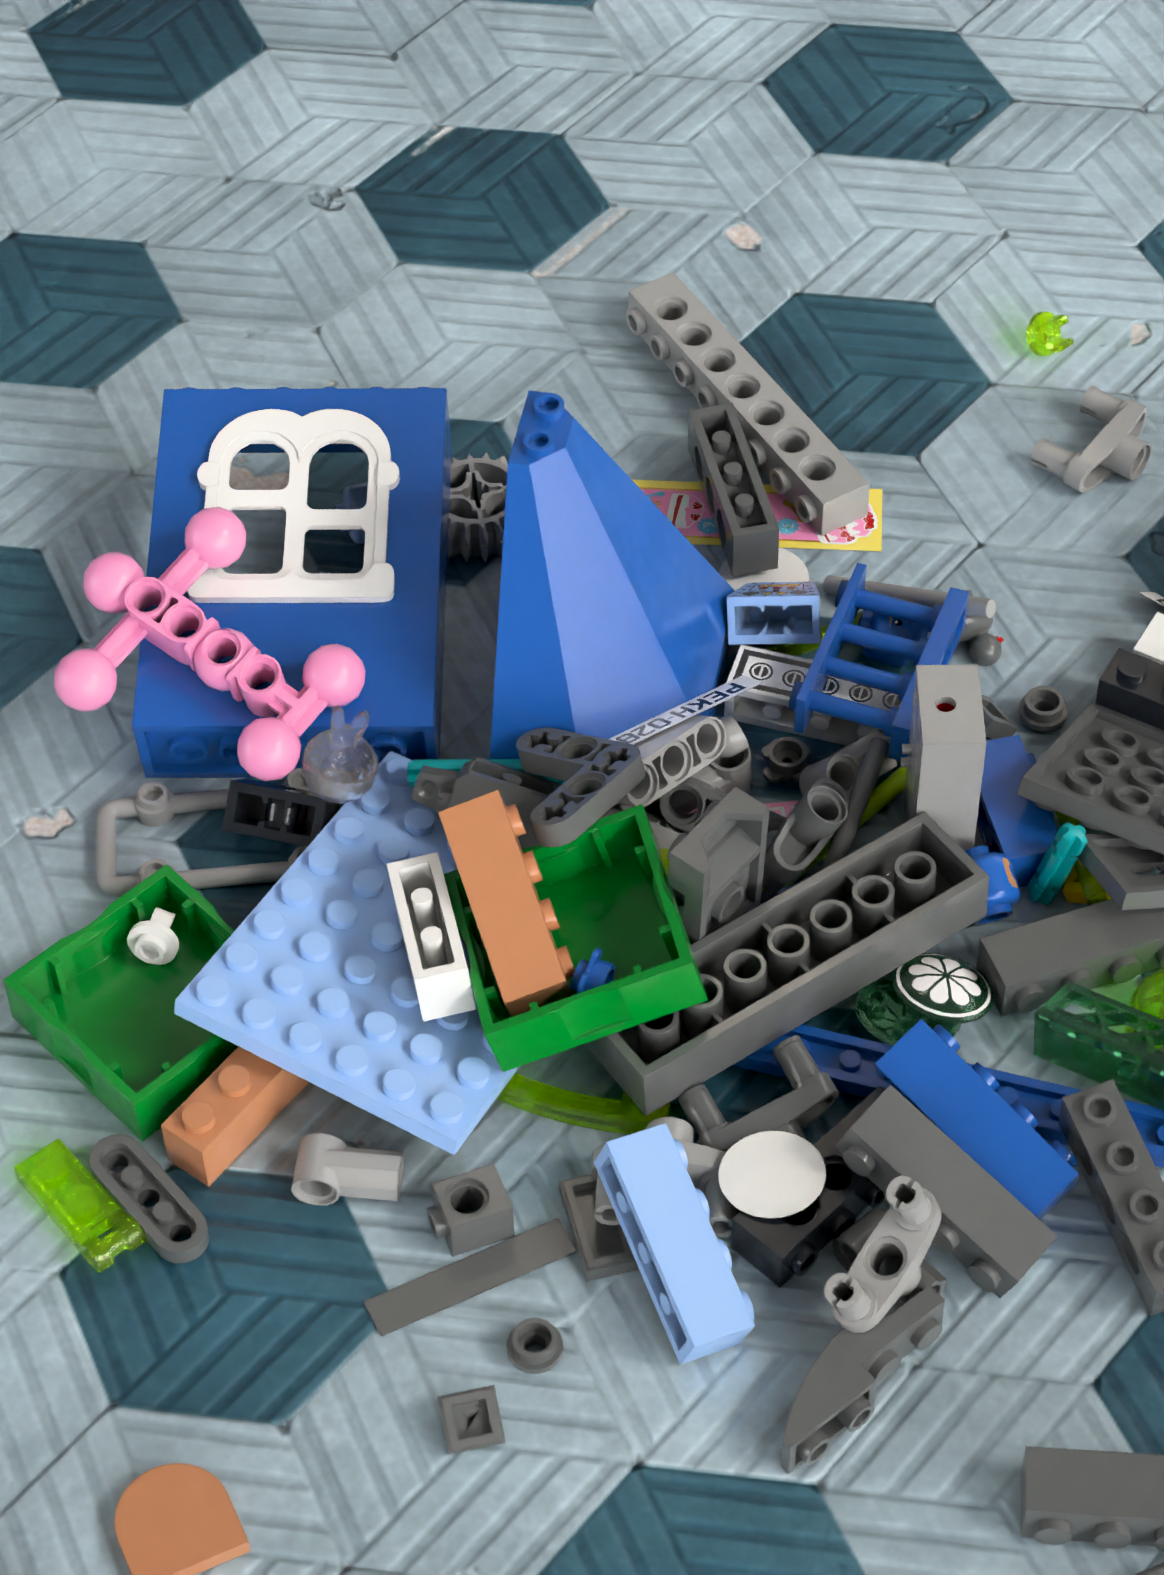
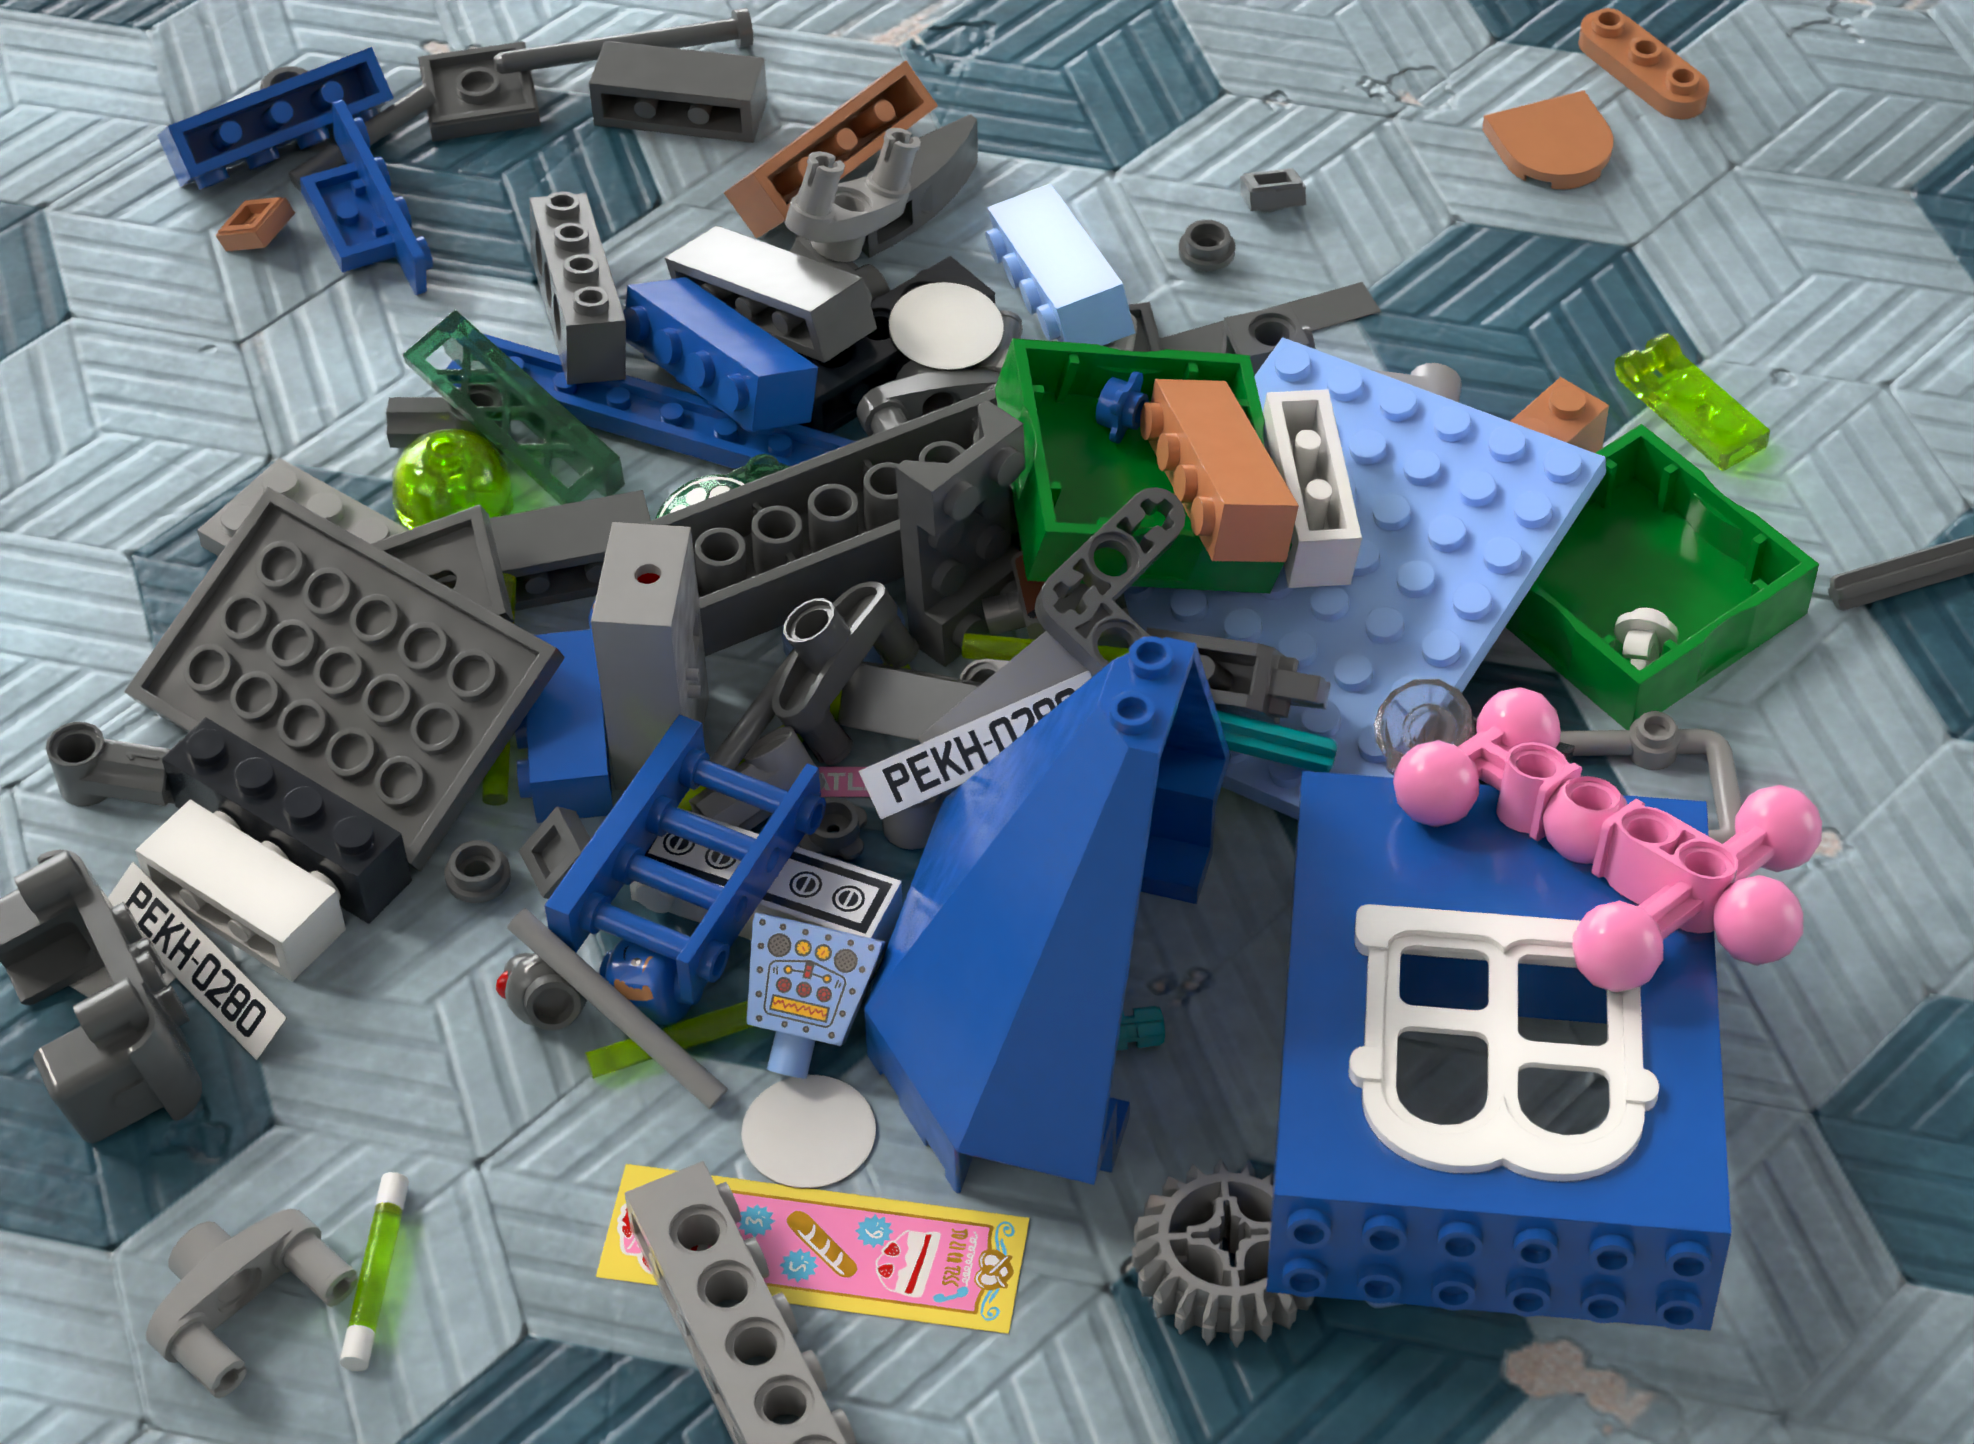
camera: 175 degrees left, 0 degrees up
dark grey plate [89,1134,209,1263] -> none
dark grey brick [688,403,779,576] -> none
teal axle [1027,822,1087,906] -> none
none -> clear neon green bar [340,1172,409,1371]
none -> nougat brick [724,60,938,239]

